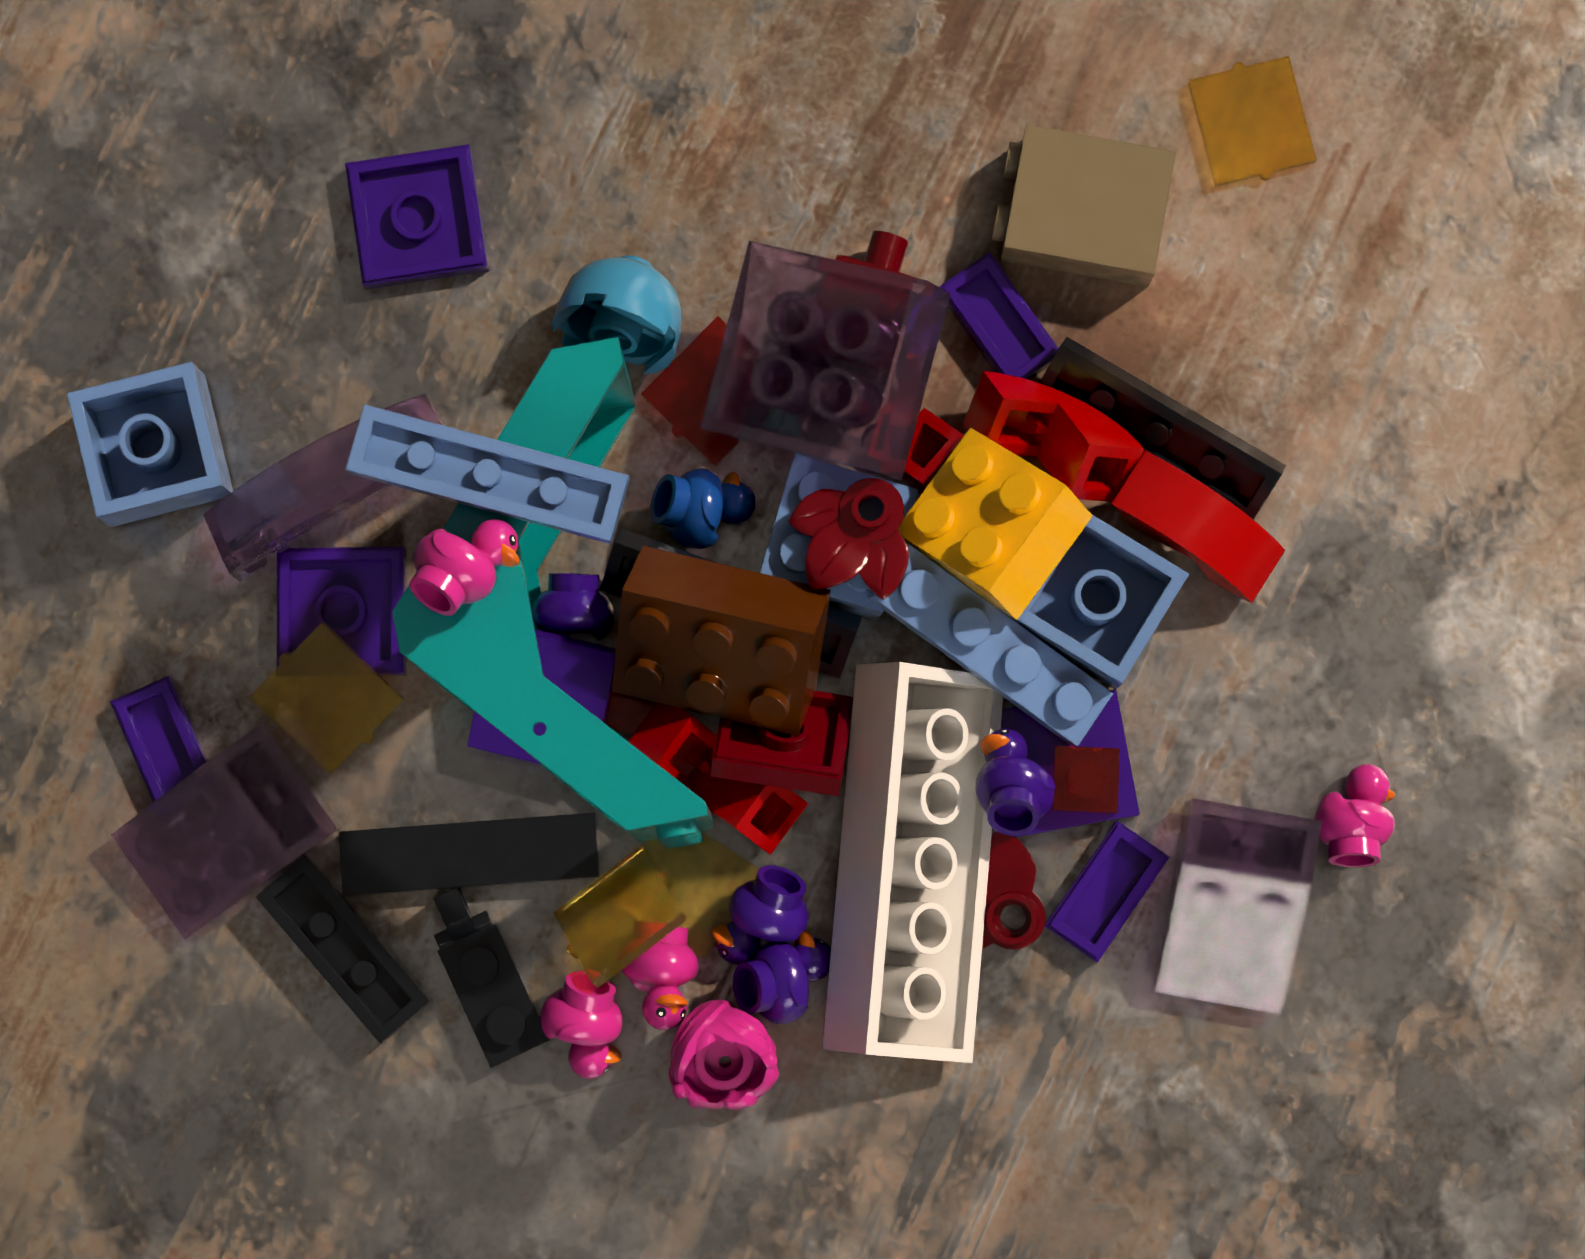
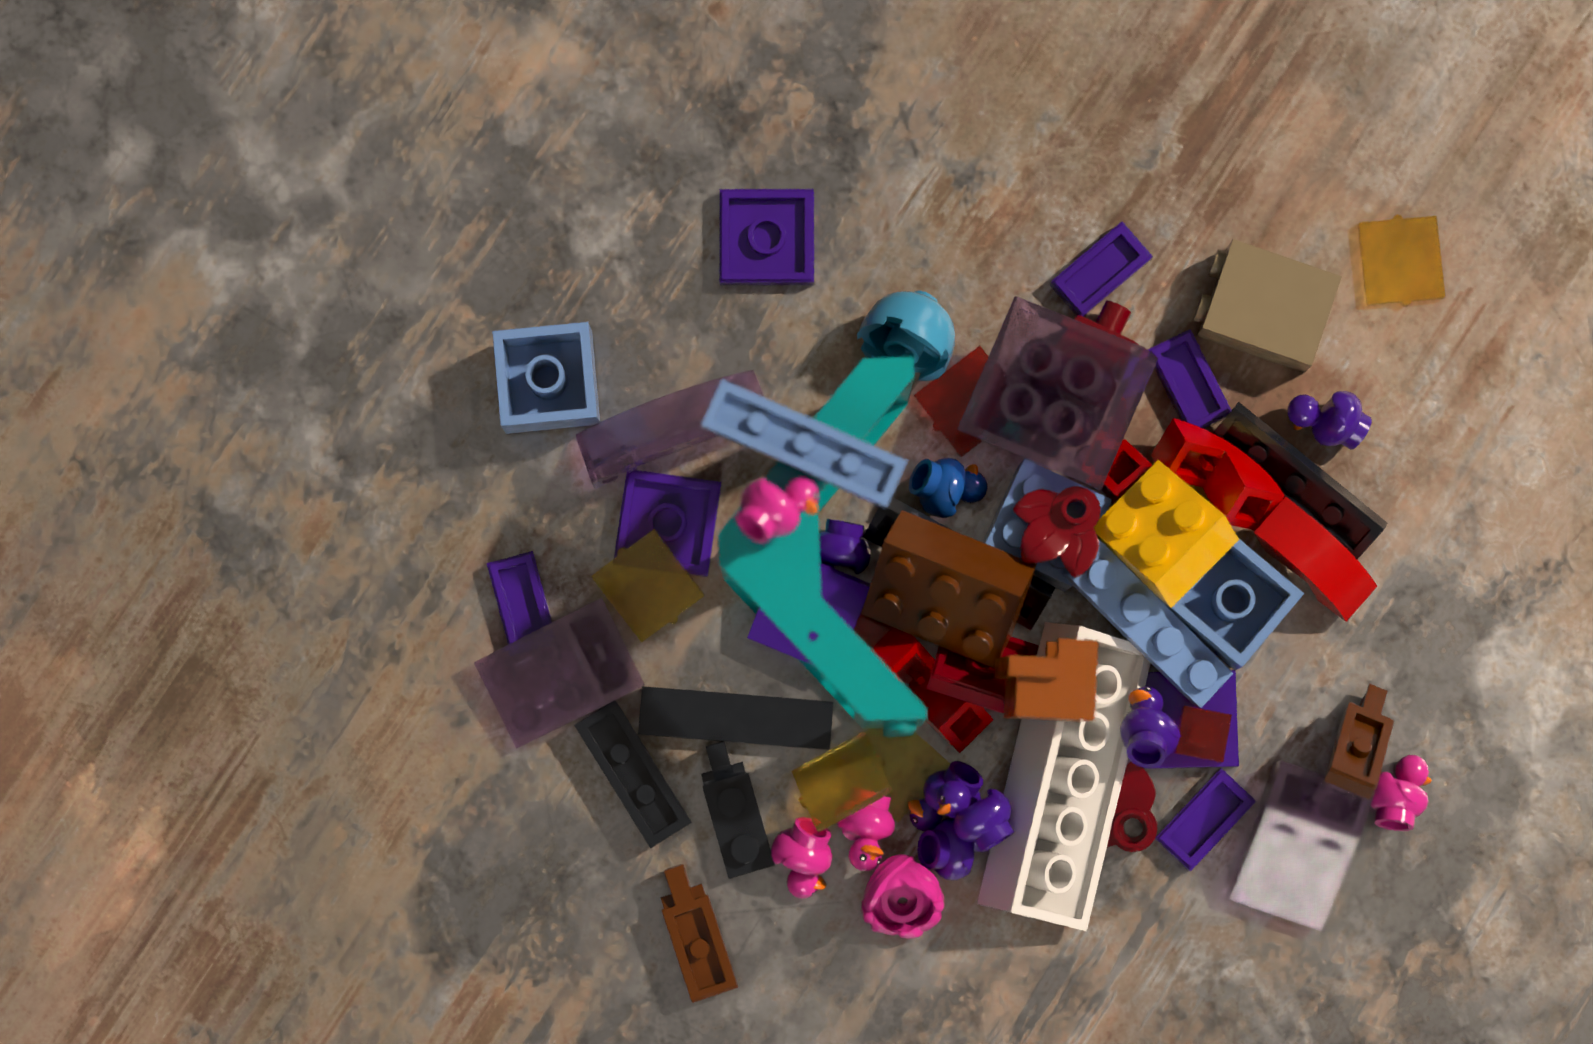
camera: 10 degrees right, 0 degrees up
none -> reddish brown hinge [661,864,738,1003]
none -> dark purple animal [937,780,1014,853]
none -> dark orange plate [994,638,1098,722]
none -> dark purple tile [1049,222,1153,317]
none -> dark purple animal [1287,391,1372,450]
none -> reddish brown hinge [1324,684,1394,800]

